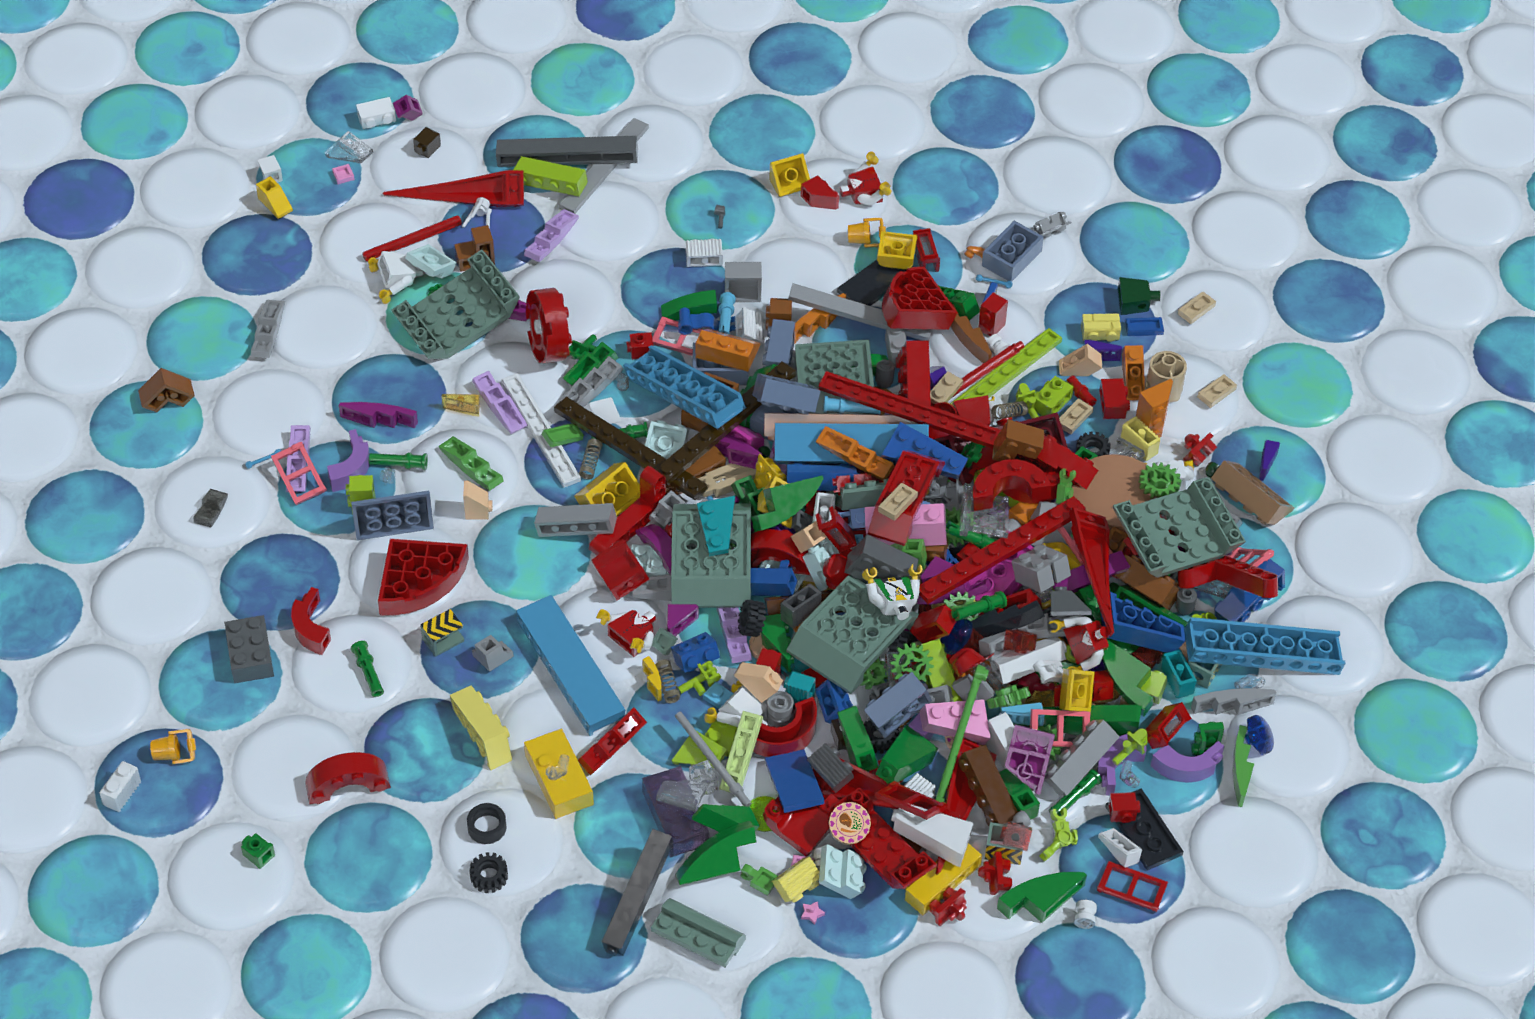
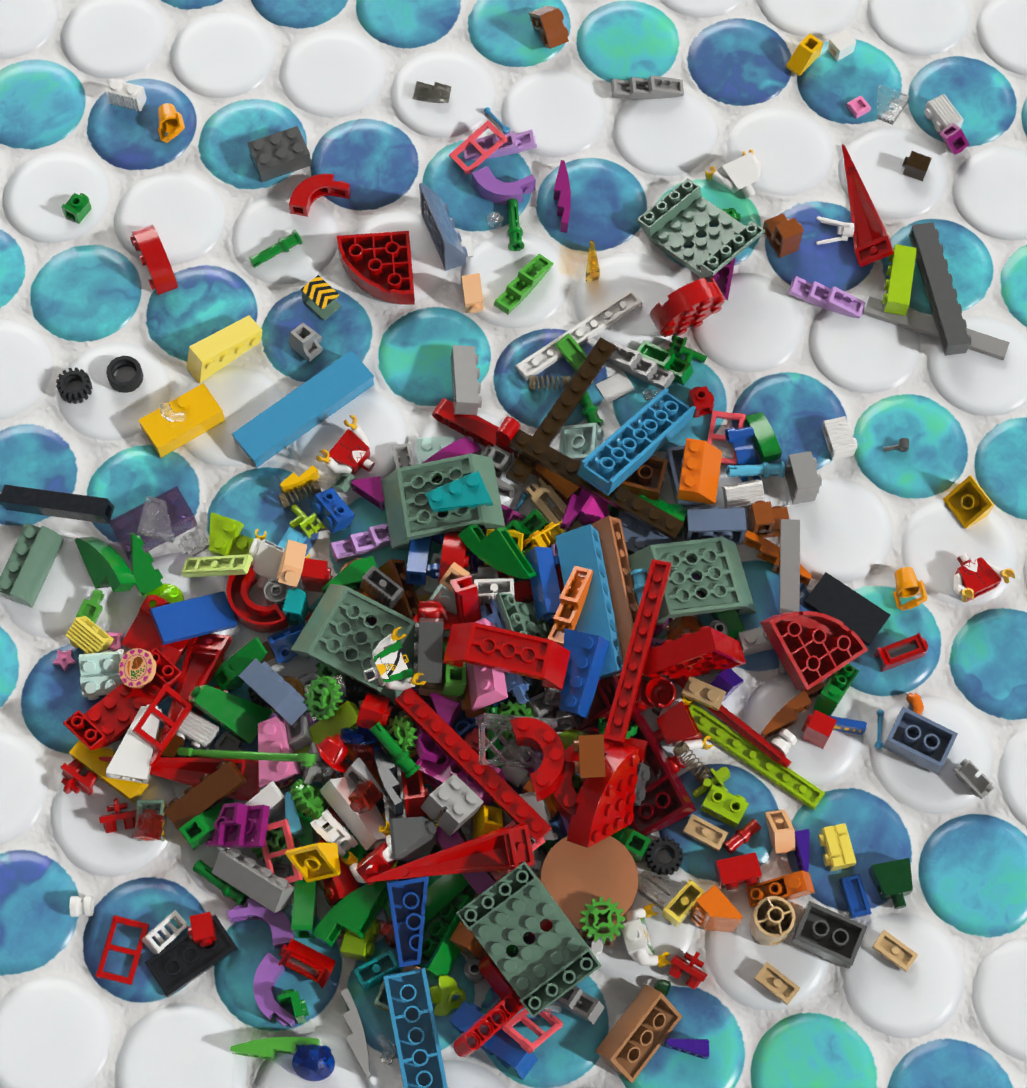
camera: 80 degrees right, 15 degrees up
lime brick [346,475,376,515] -> none
red axle [362,215,462,262] -> none
light aqua plate [405,244,456,279] -> none
lavender slope [472,371,528,434] -> none
yellow slope [574,462,640,516] -> none
red slope [578,707,647,776] -> none
red panel [591,539,650,600] -> none
light grey bar [675,711,752,806] -> none
black tyre [738,600,766,637] -> none
sand blue brick [752,373,820,415] -> none
red slope [801,175,840,210] -> none
flat silver brick [807,743,854,793] -> none
red hinge [832,473,872,495] -> none
yellow slope [877,231,917,269] -> none
tan plate [878,483,918,521] -> none
green slope [997,872,1087,923] -> none
light grey hinge [1013,810,1031,828] -> none
lime piece [1039,808,1078,862] -> none
bright green plate [1056,468,1076,504] -> none
lime arm [1112,728,1148,766] -> none
clear arm [1120,760,1140,788] -> none
none -> dark grey plate [213,731,245,751]
none -> dark grey brick [791,901,867,969]

